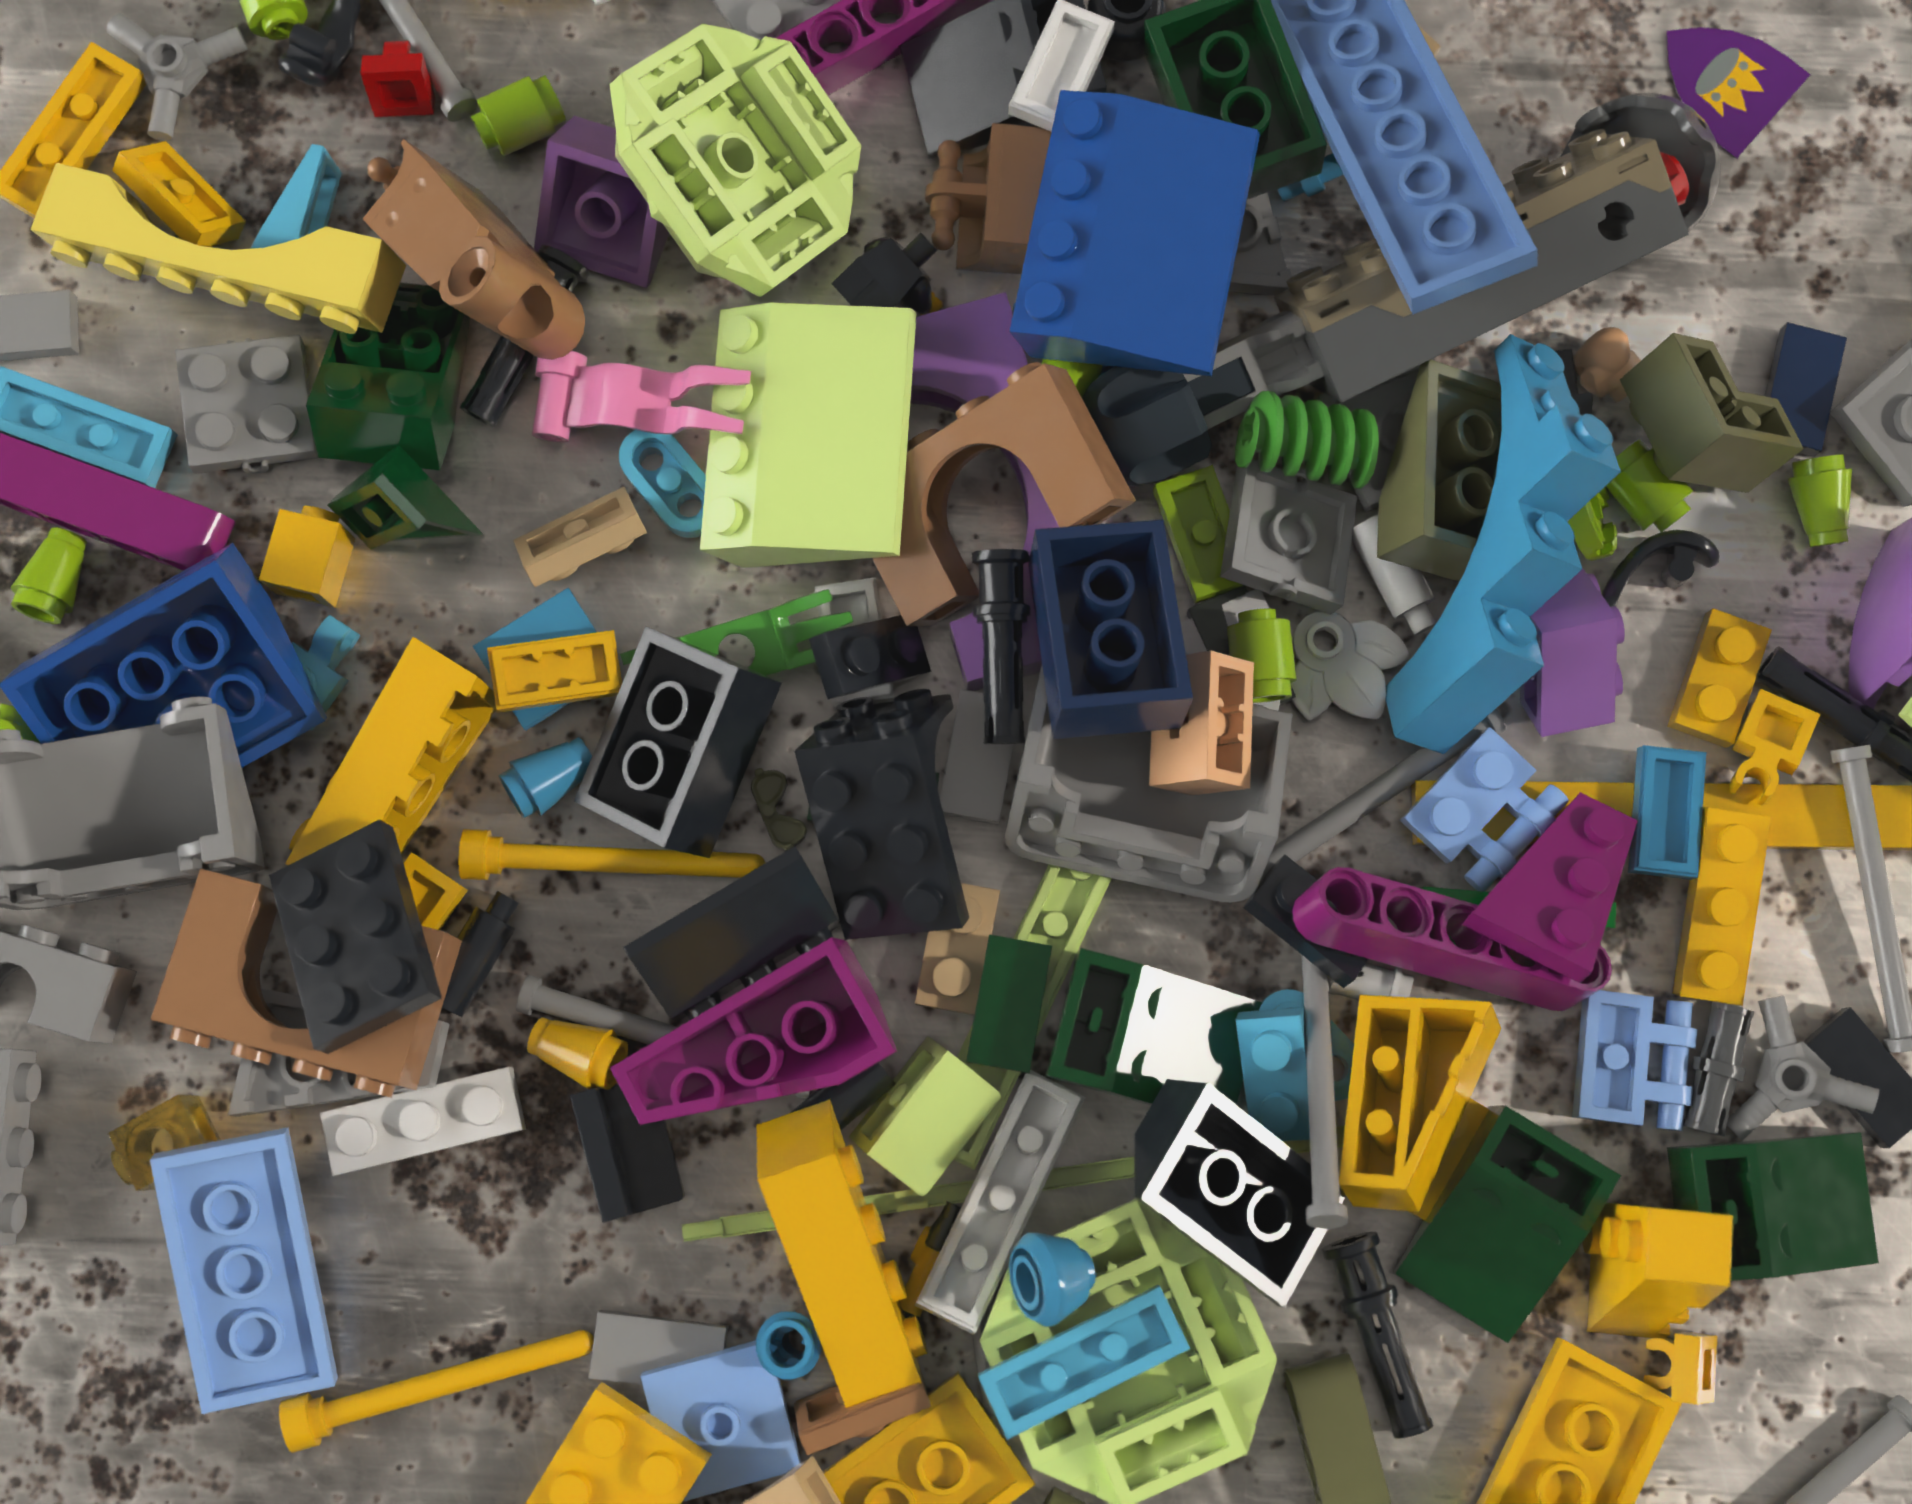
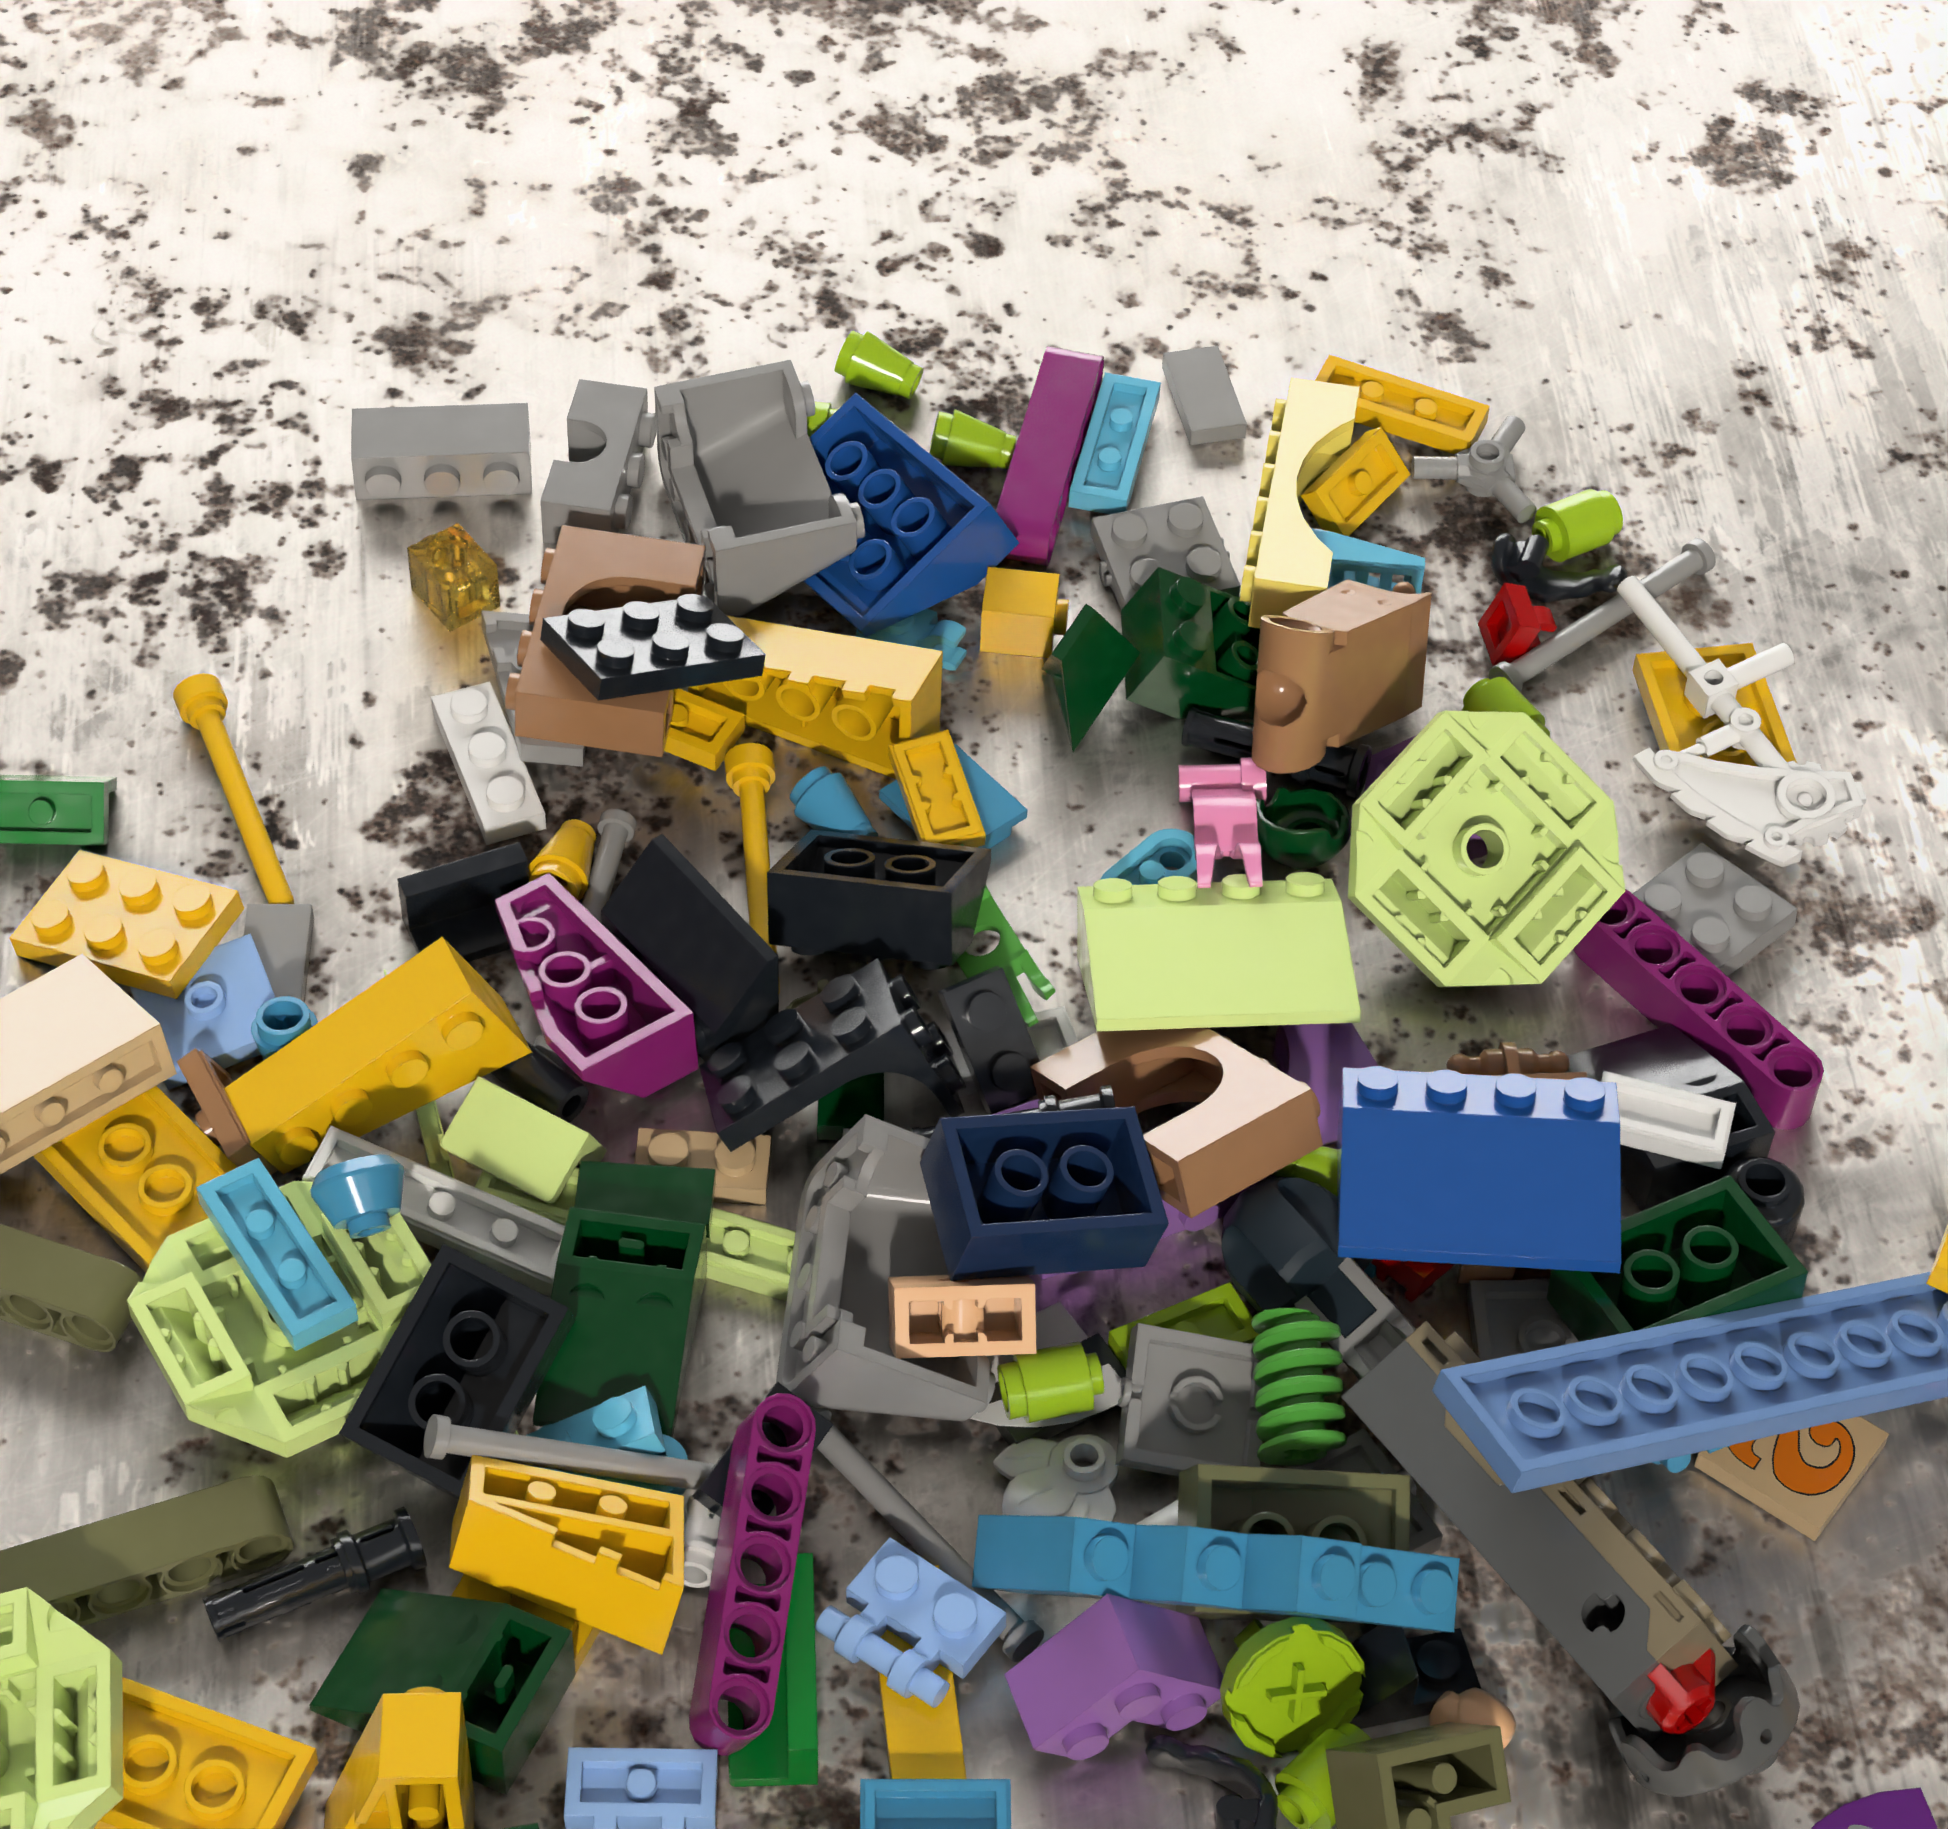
camera: 80 degrees right, 30 degrees down
light blue plate [150,1127,338,1414] -> none
black cylinder [442,891,519,1017] -> none
tan plate [513,487,647,587] -> none
black piece [831,233,943,315] -> none
magenta wing [1462,792,1638,983] -> none
none -> dark green hair [1256,787,1352,870]

